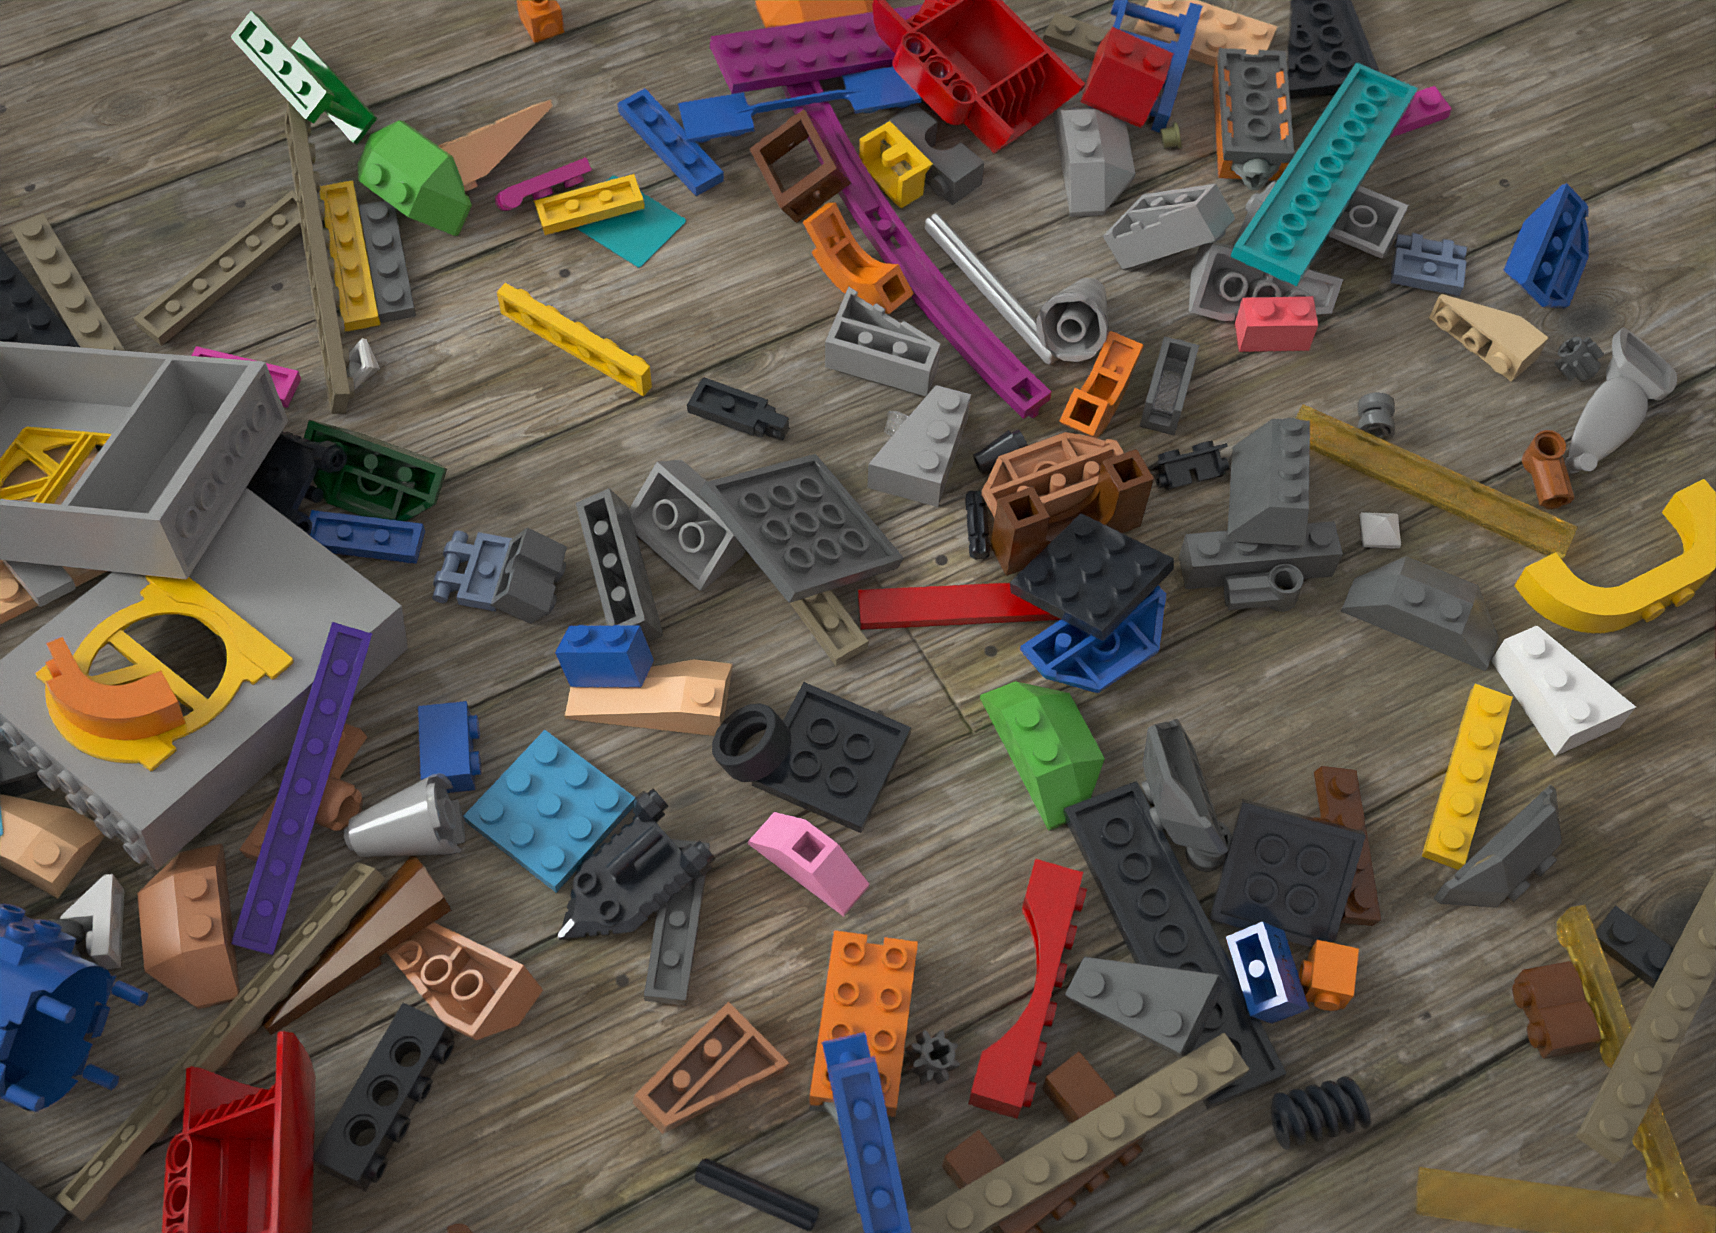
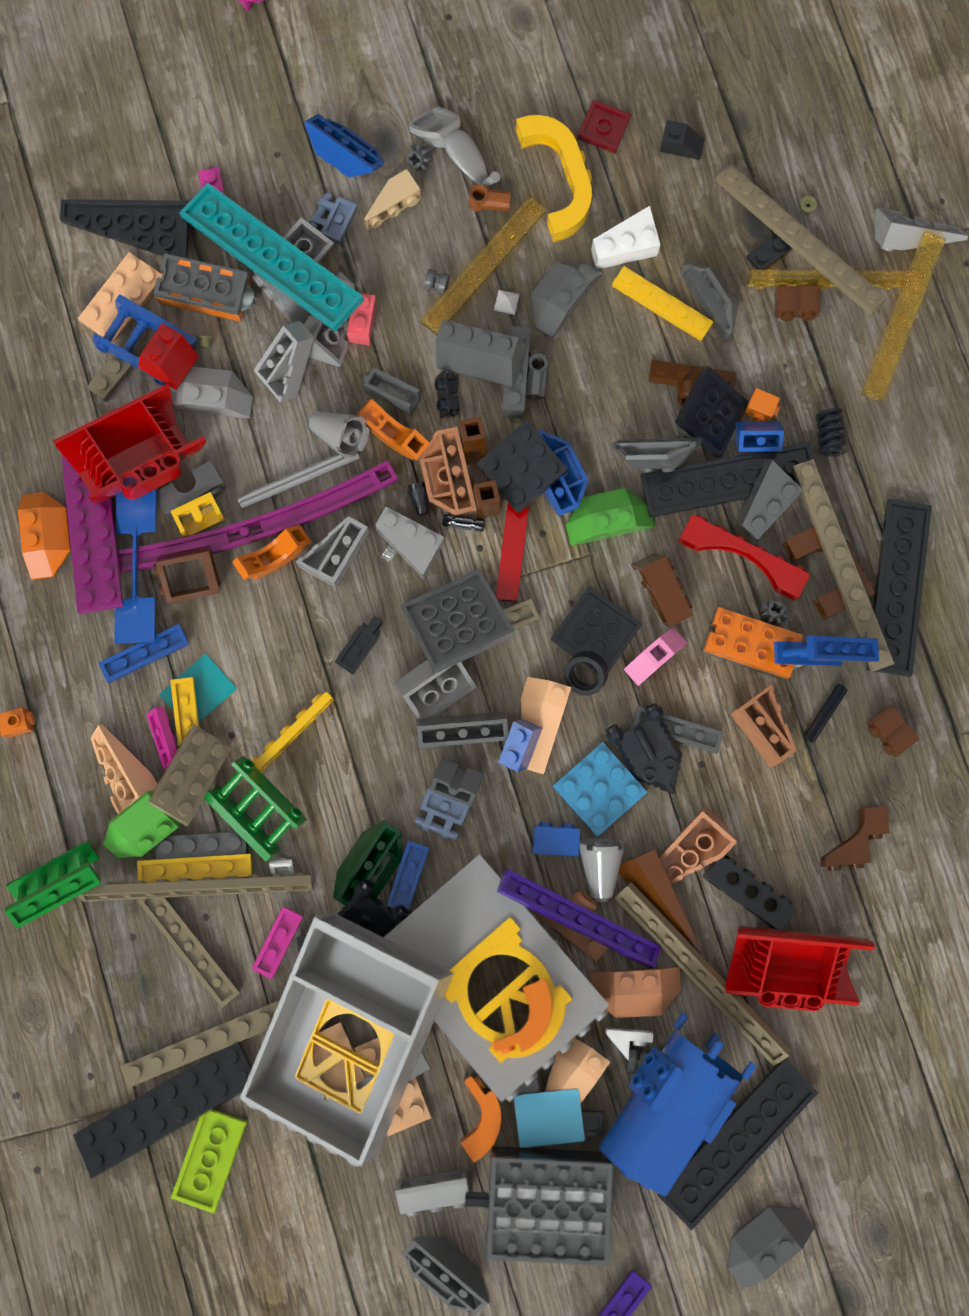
camera: 80 degrees left, 20 degrees up
none -> dark tan plate [147,724,232,826]
none -> green fence [204,756,308,862]
none -> reddish brown wedge [631,553,693,627]

